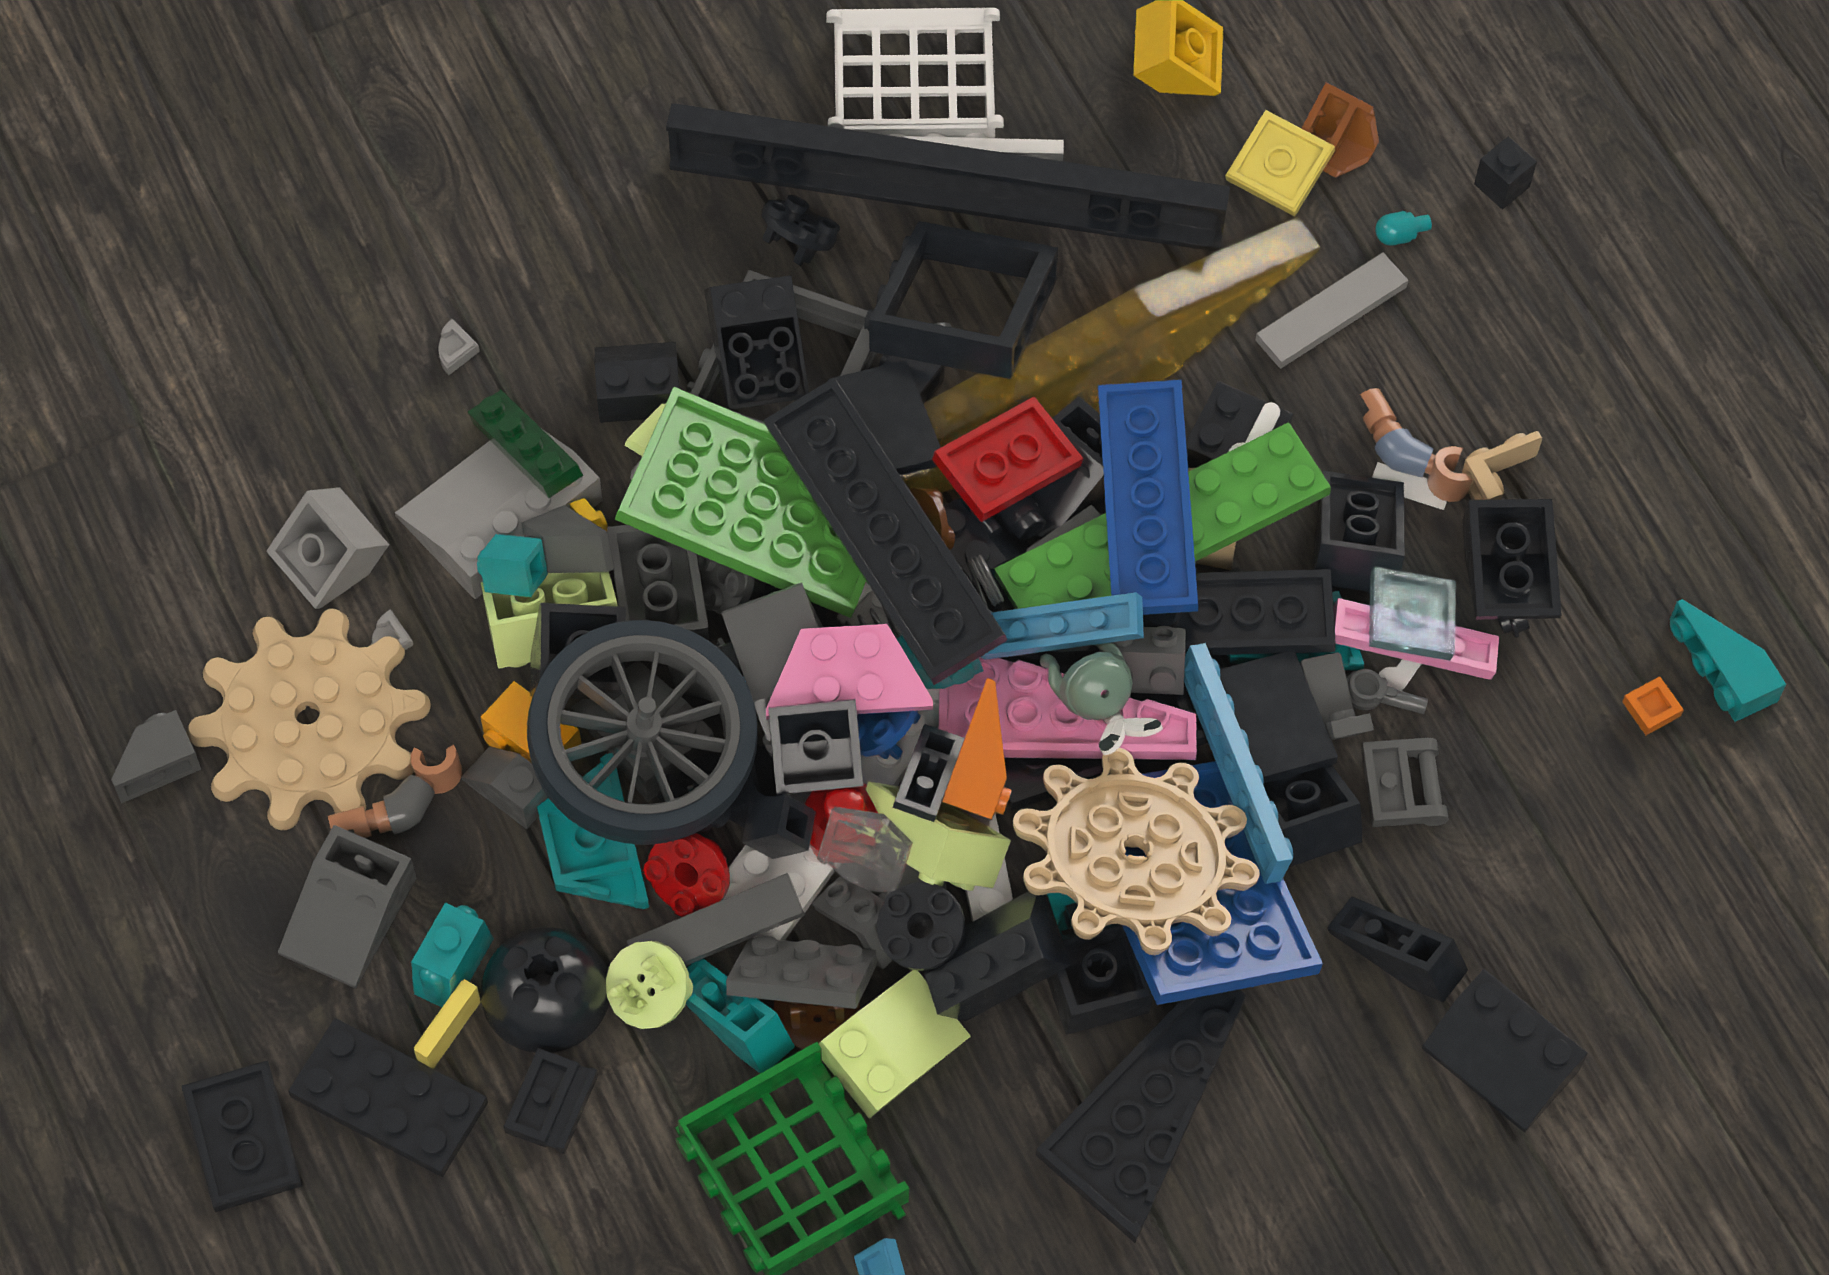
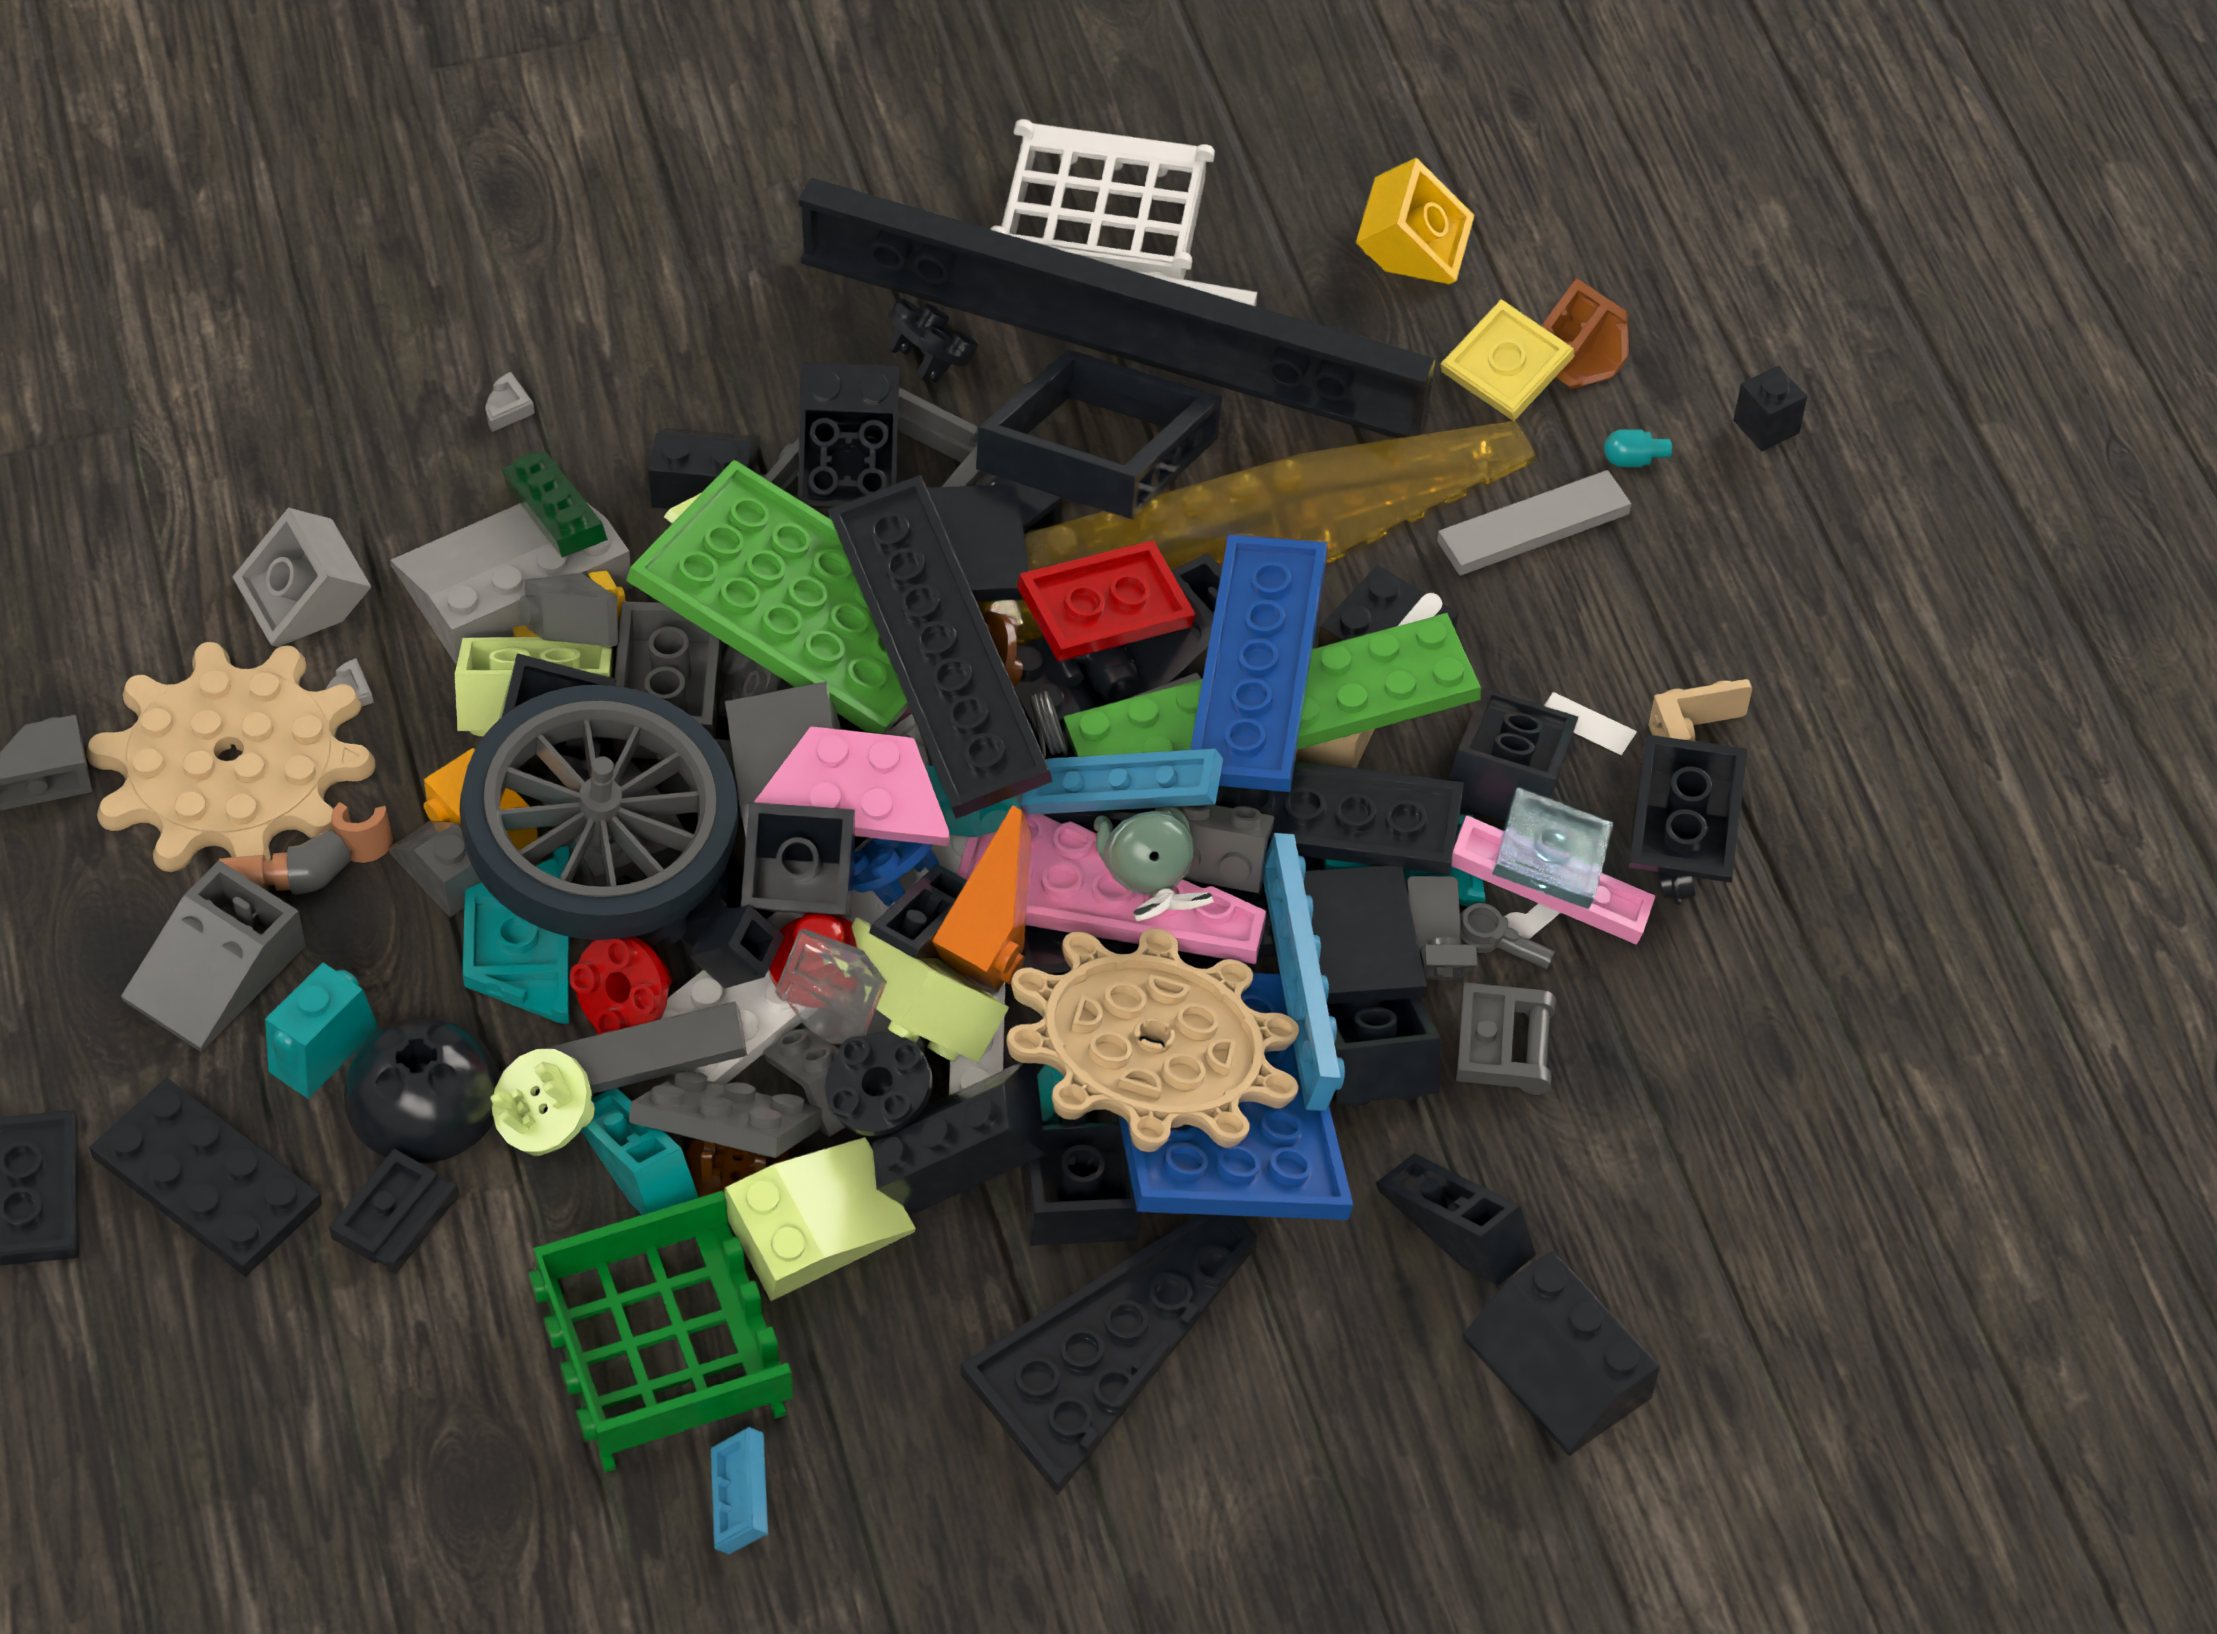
camera: 10 degrees right, 10 degrees down
light yellow tile [414,979,481,1069] -> none
teal brick [477,534,548,597] -> none
nougat piece [1360,388,1473,502] -> none
orange plate [1622,676,1684,735] -> none
teal slope [1670,599,1786,722] -> none

